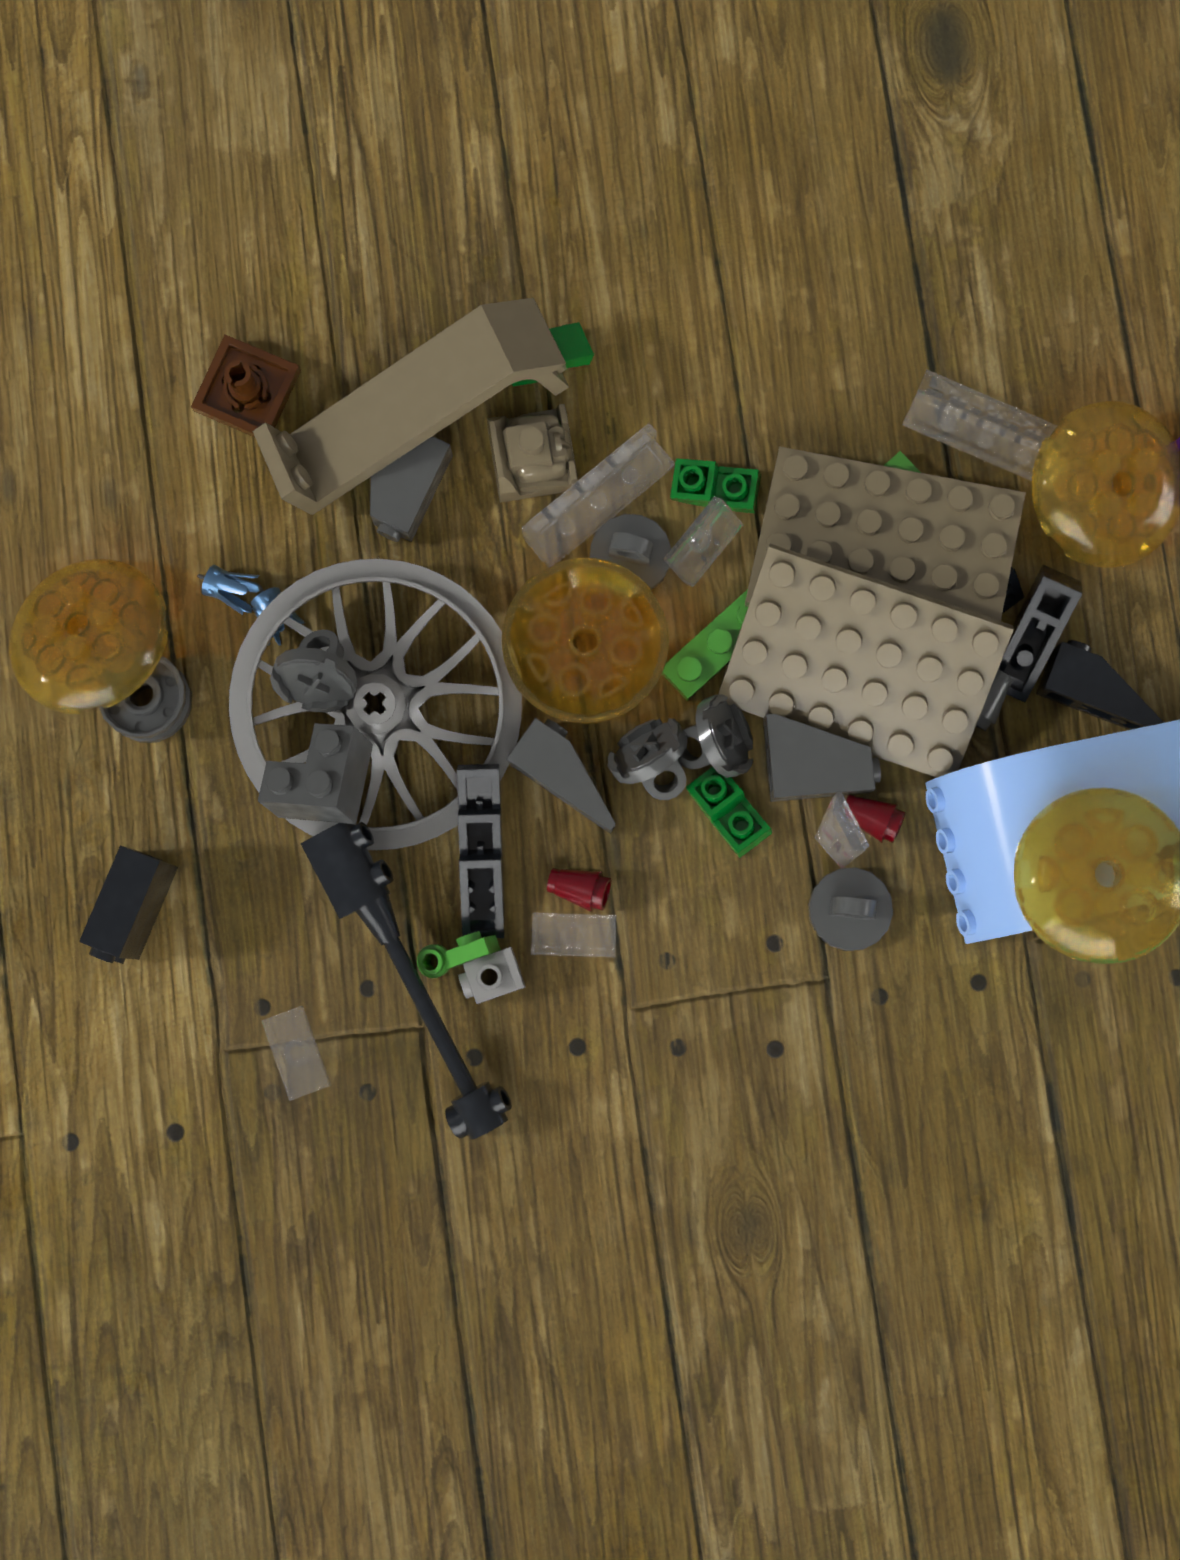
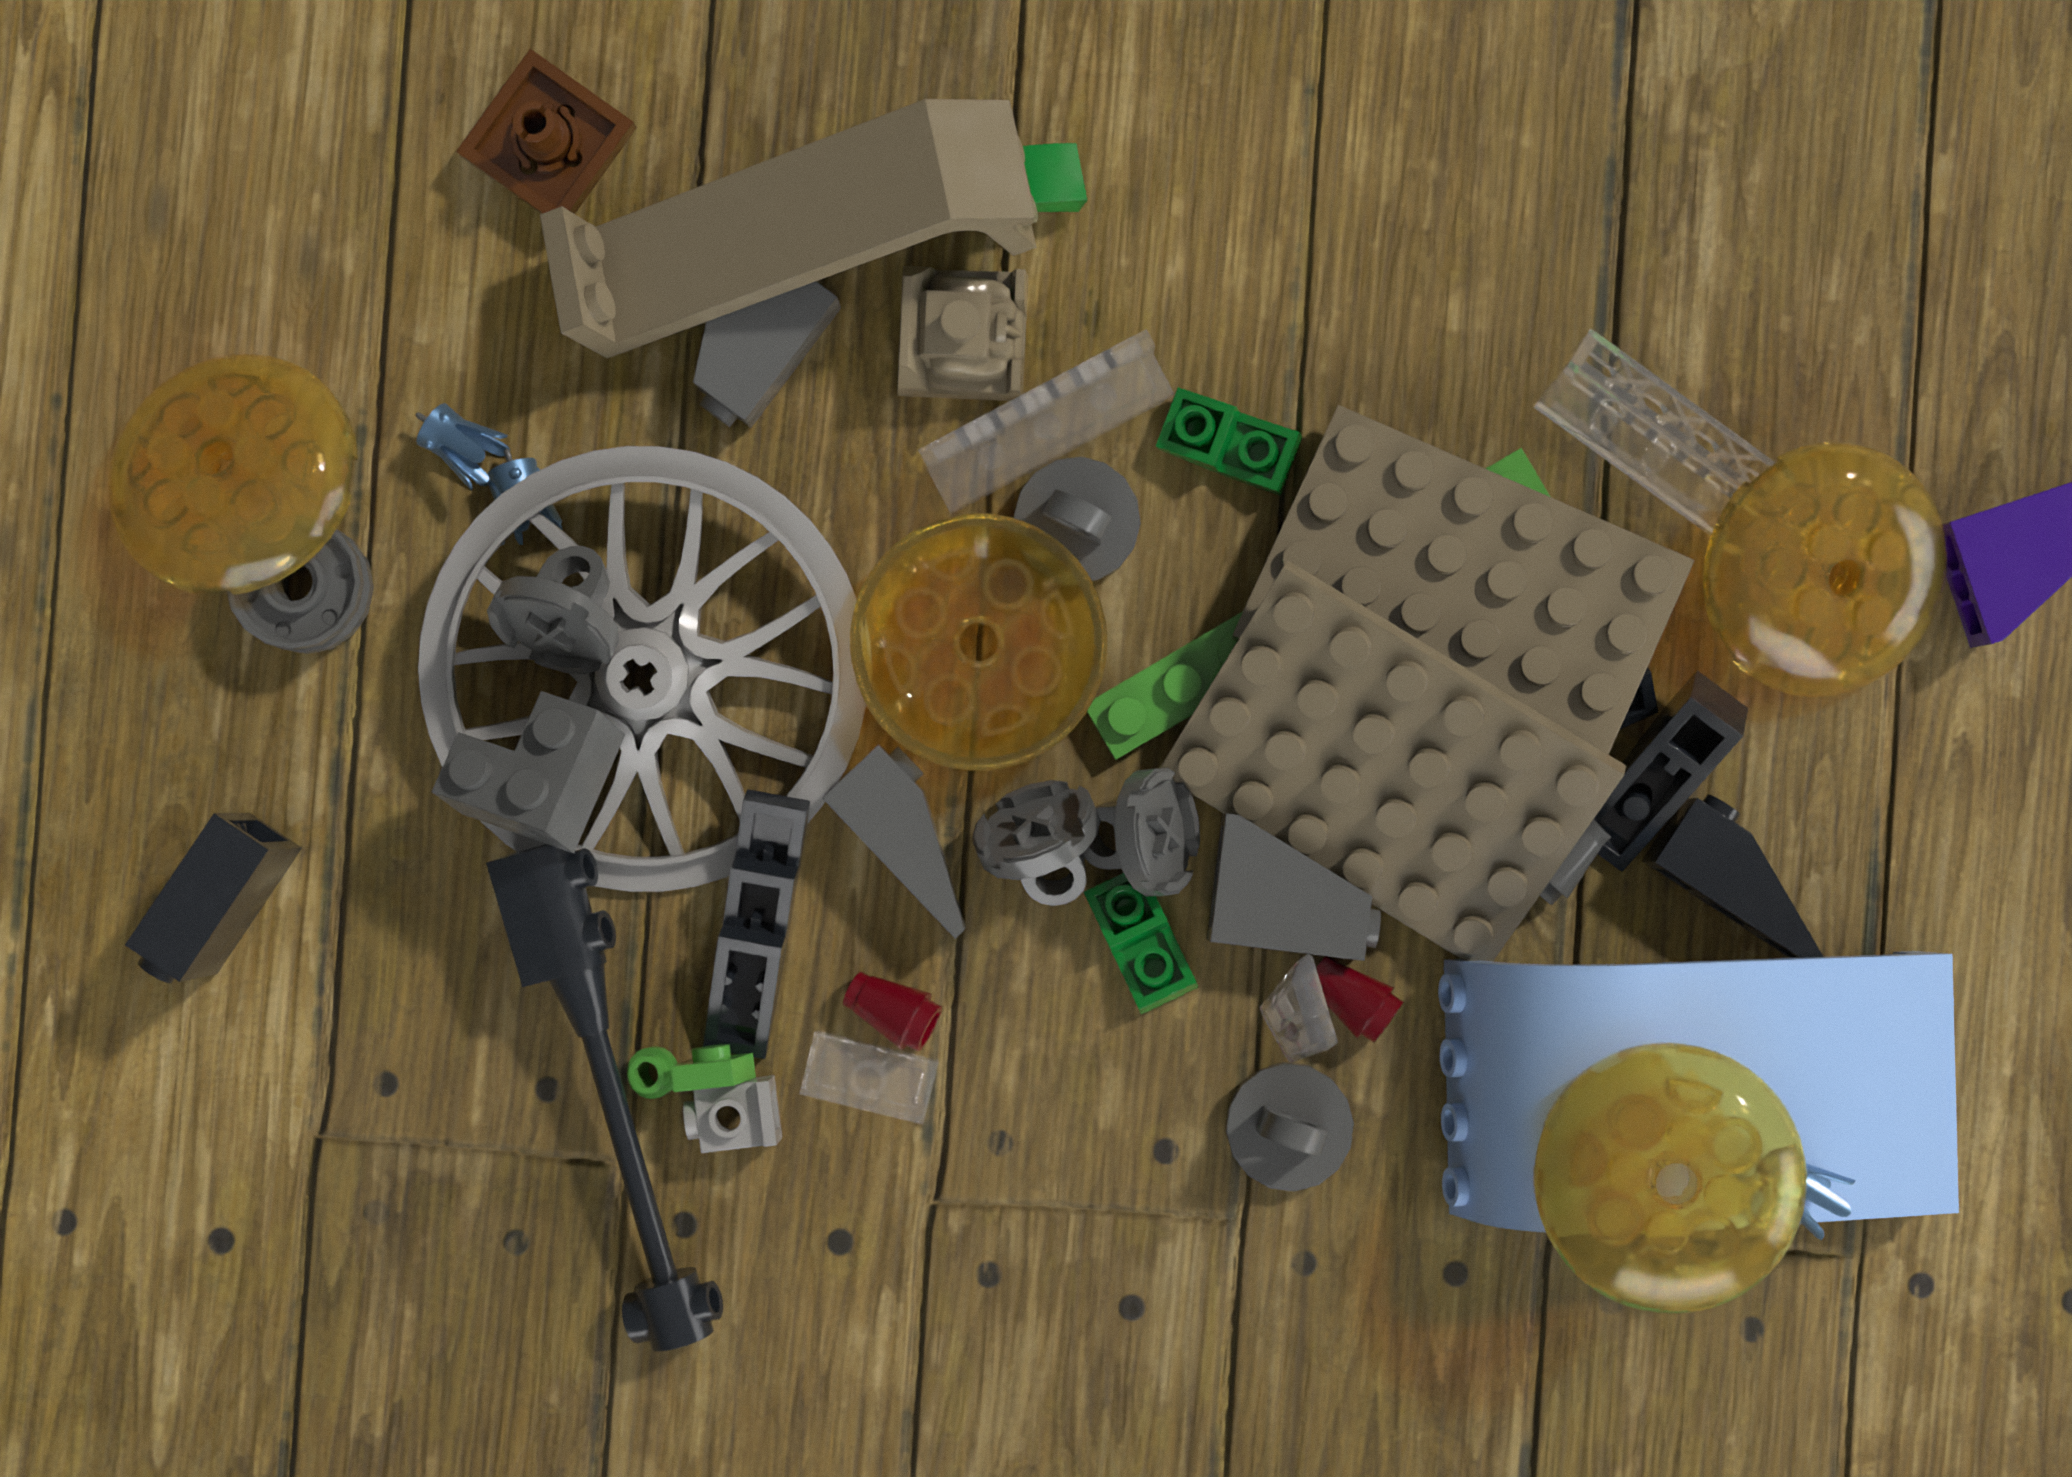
camera: 10 degrees right, 5 degrees up
clear plate [261,1006,331,1101] -> none
clear plate [663,496,743,587] -> none

